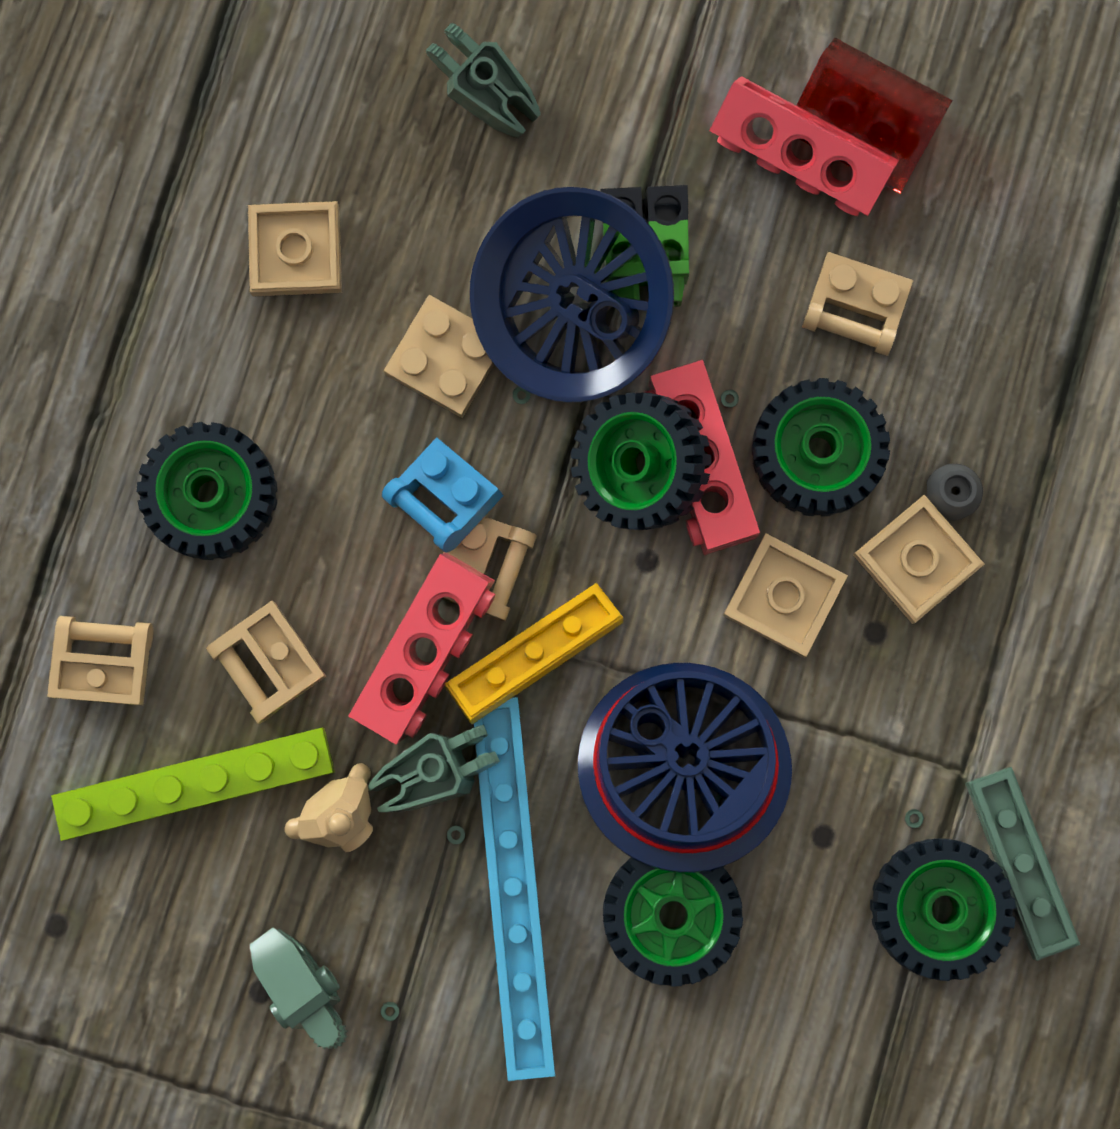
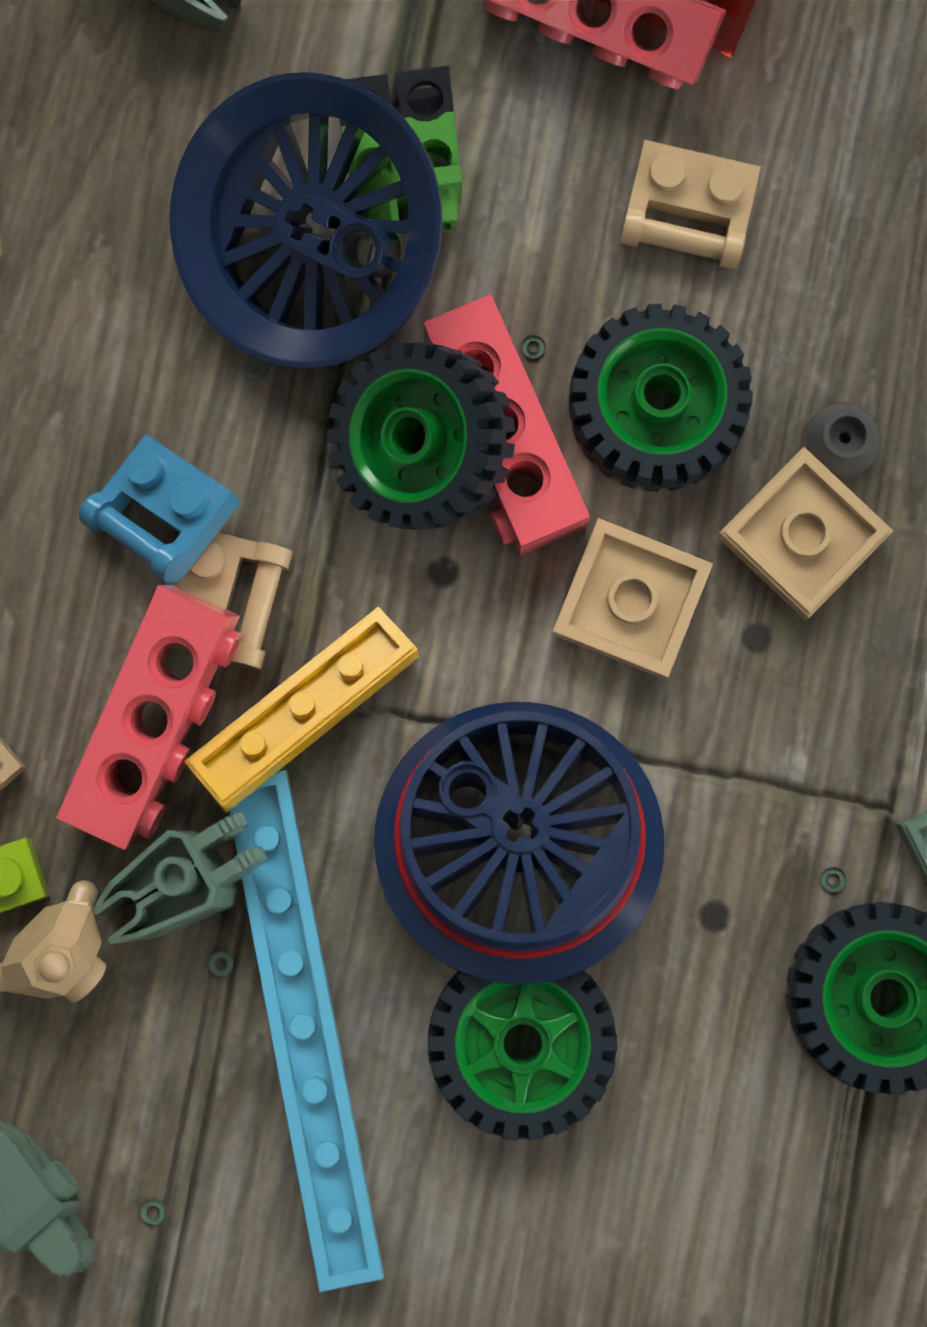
camera: 10 degrees left, 0 degrees up
tan plate [384,295,494,418] -> none

